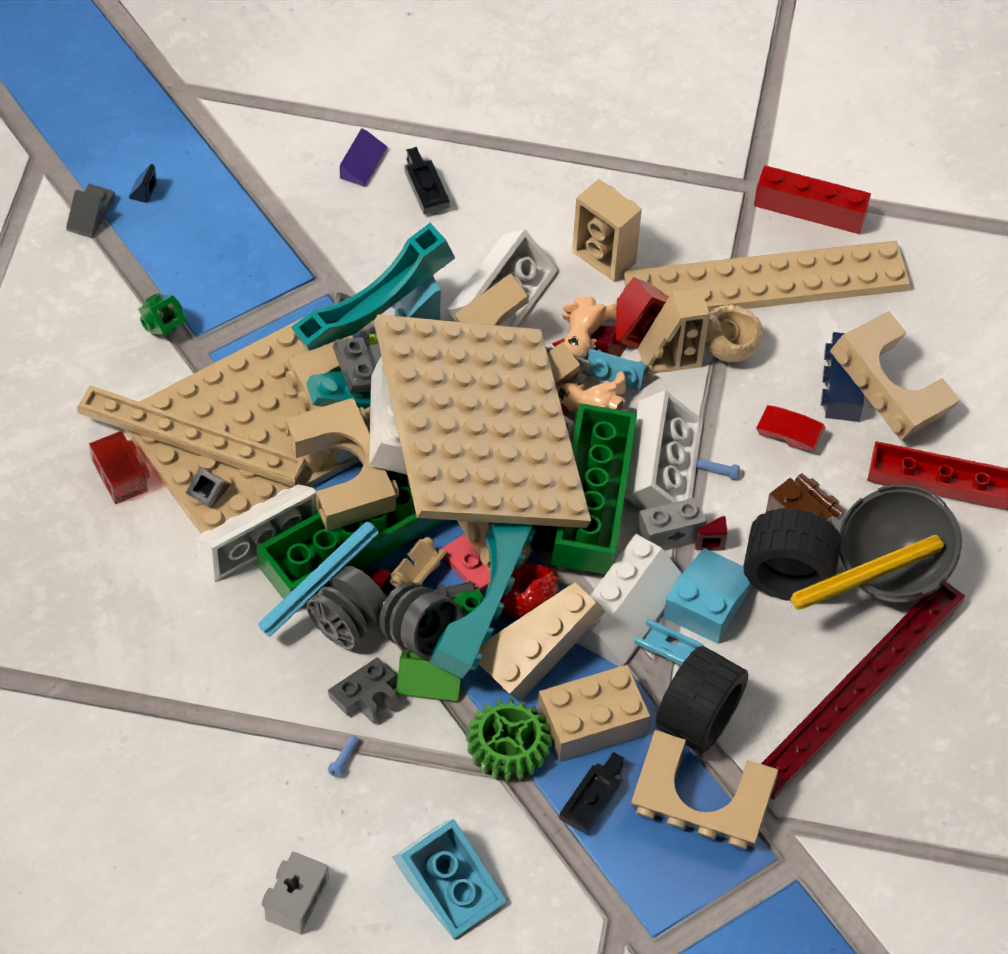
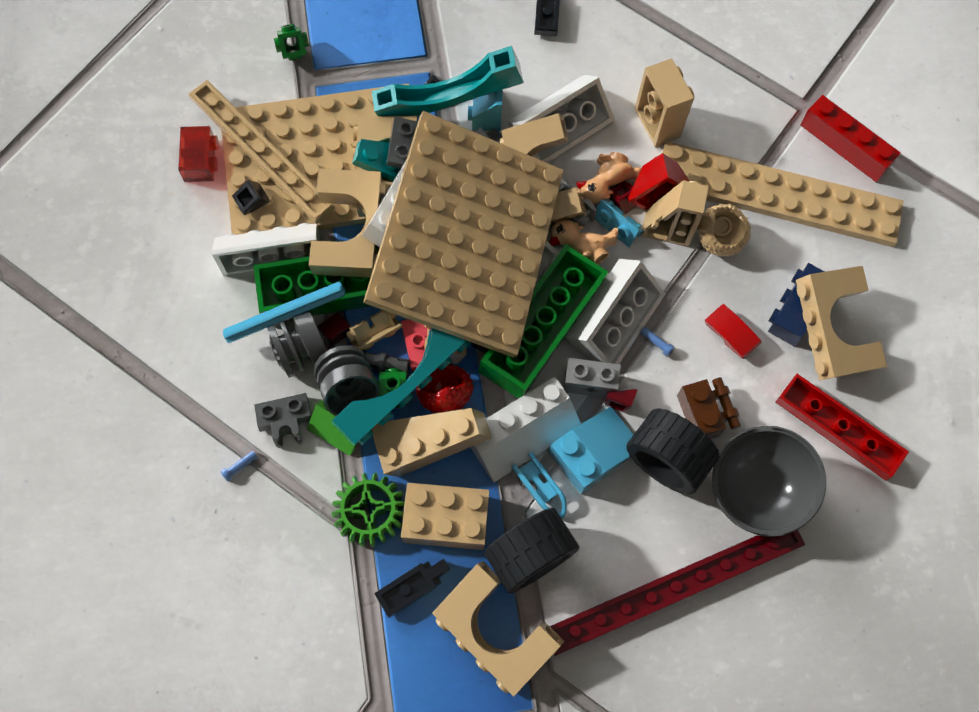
camera: 25 degrees right, 15 degrees up
light grey brick [262,851,329,934] -> none
medium azure slope [392,819,507,938] -> none
yellow axle [790,535,944,610] -> none

